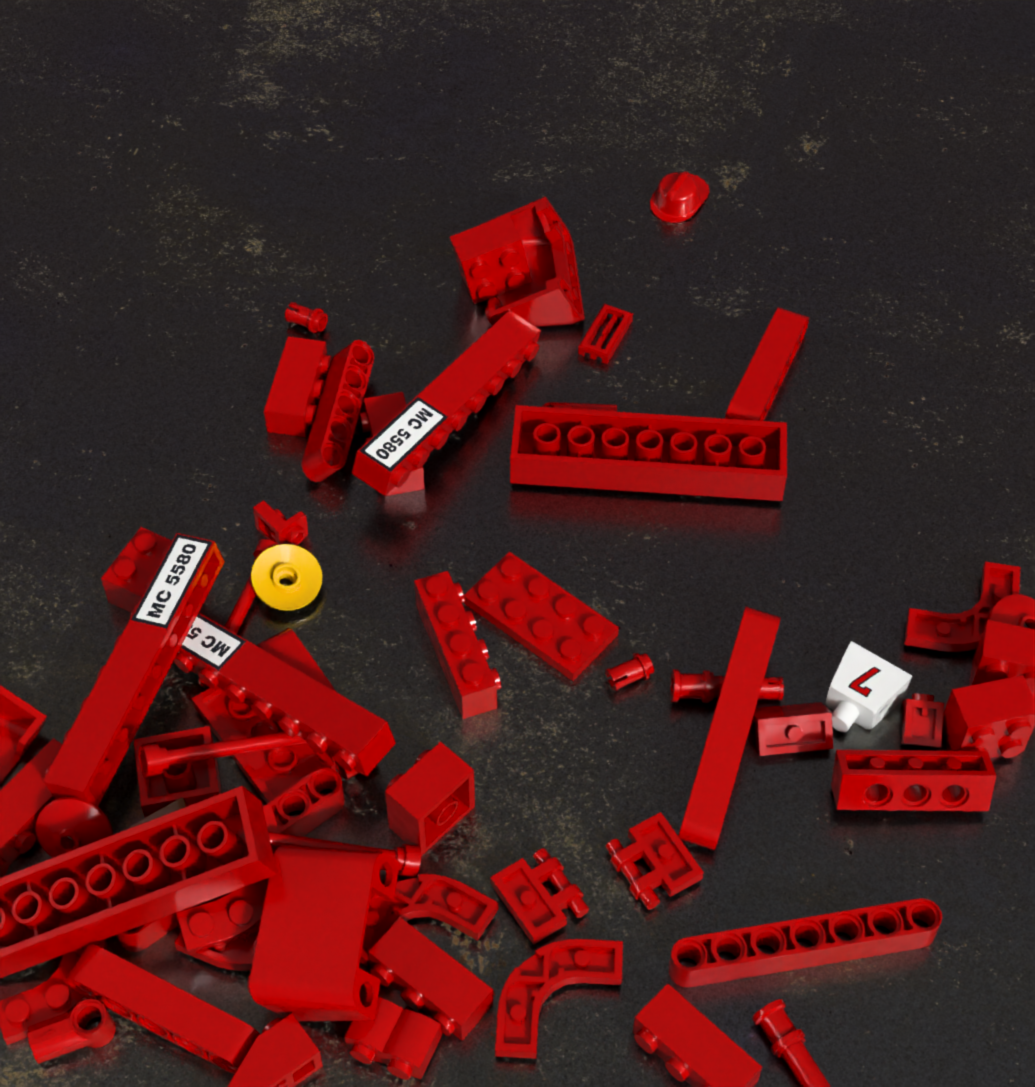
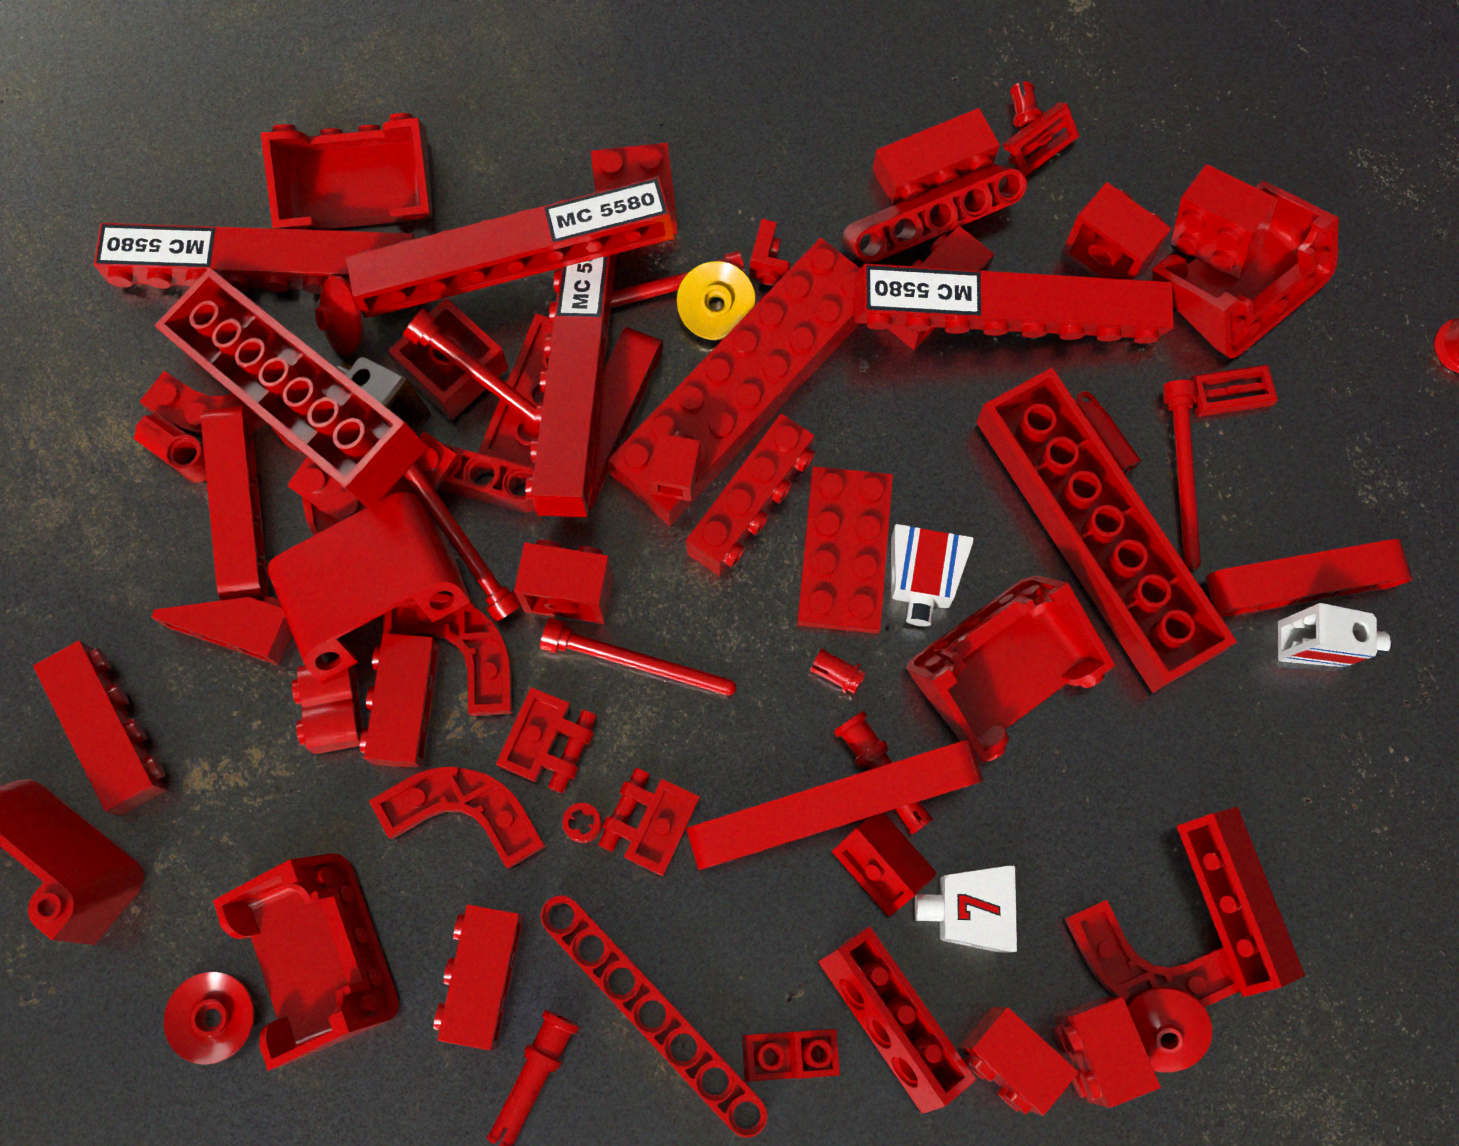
camera: 55 degrees right, 20 degrees up
red bracket [901,693,944,748] -> none
none -> red piece [540,618,737,696]
none -> red bush [562,802,602,843]
none -> red brick [608,237,860,526]
none -> red brick [649,432,701,501]
none -> red slope [742,1029,840,1082]
none -> torso [891,524,973,626]
none -> red windscreen [906,576,1115,763]
none -> red tile [1003,102,1079,177]
none -> red brick [1062,182,1171,280]
none -> red piece [1163,380,1201,570]
none -> red brick [1177,806,1305,997]
none -> white torso [1278,603,1391,667]

